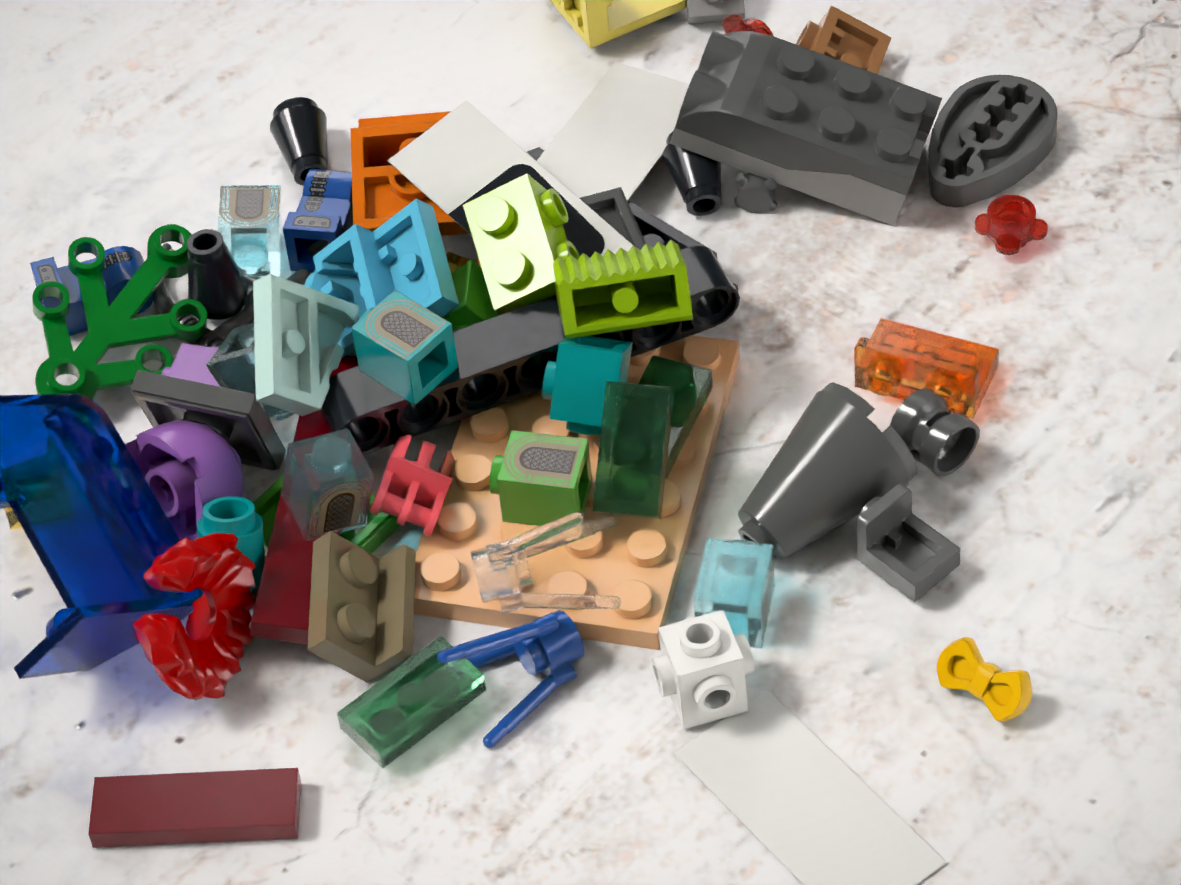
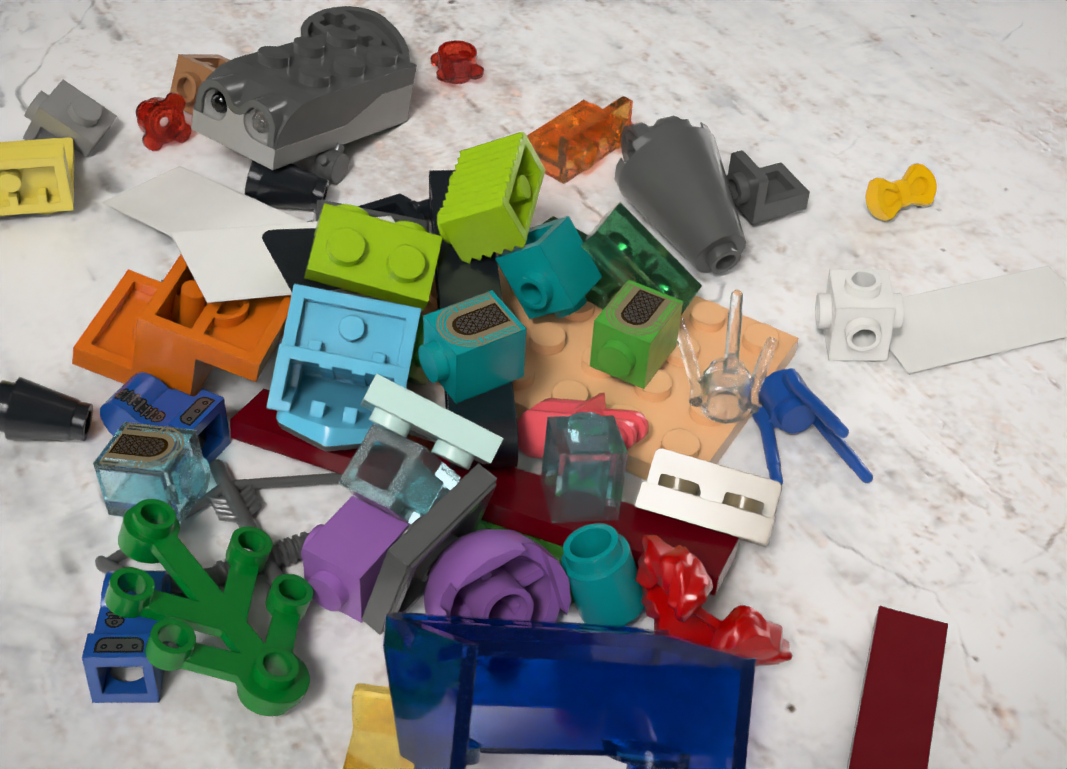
camera: 80 degrees left, 5 degrees down
black cone [187,229,248,320] -> none
clear green plate [337,636,486,768] -> none
clear light blue brick [693,538,775,648] -> none

